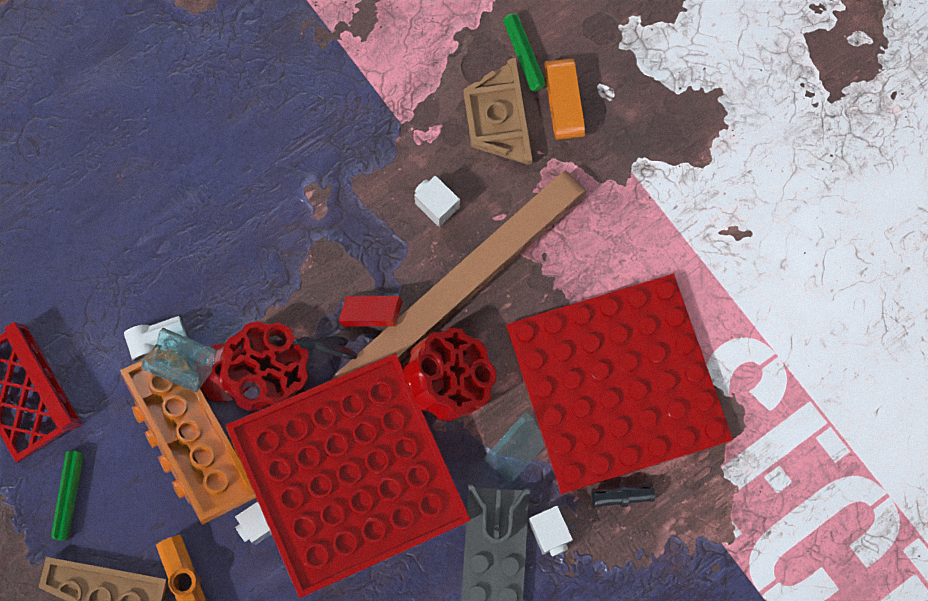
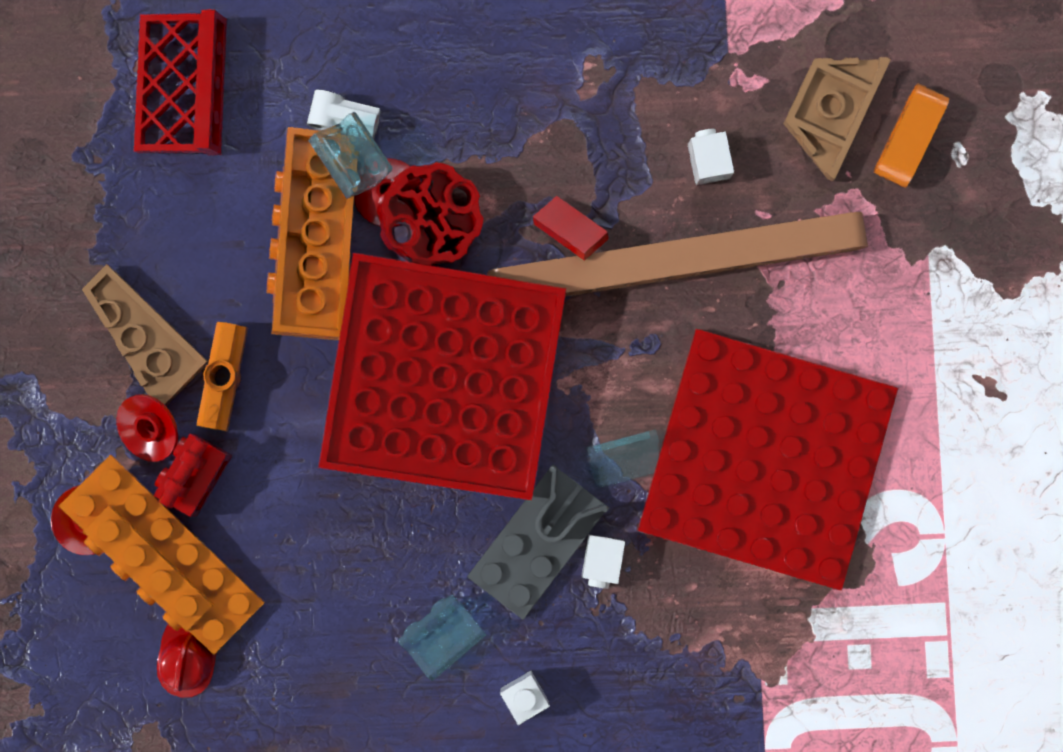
camera: 30 degrees right, 10 degrees up
green axle [51,450,83,541] -> none
white brick [235,502,271,545] -> none
black piece [293,336,358,359] -> none
red connector [404,327,496,421] -> none
green axle [503,13,546,92] -> none
black pin [591,482,655,508] -> none

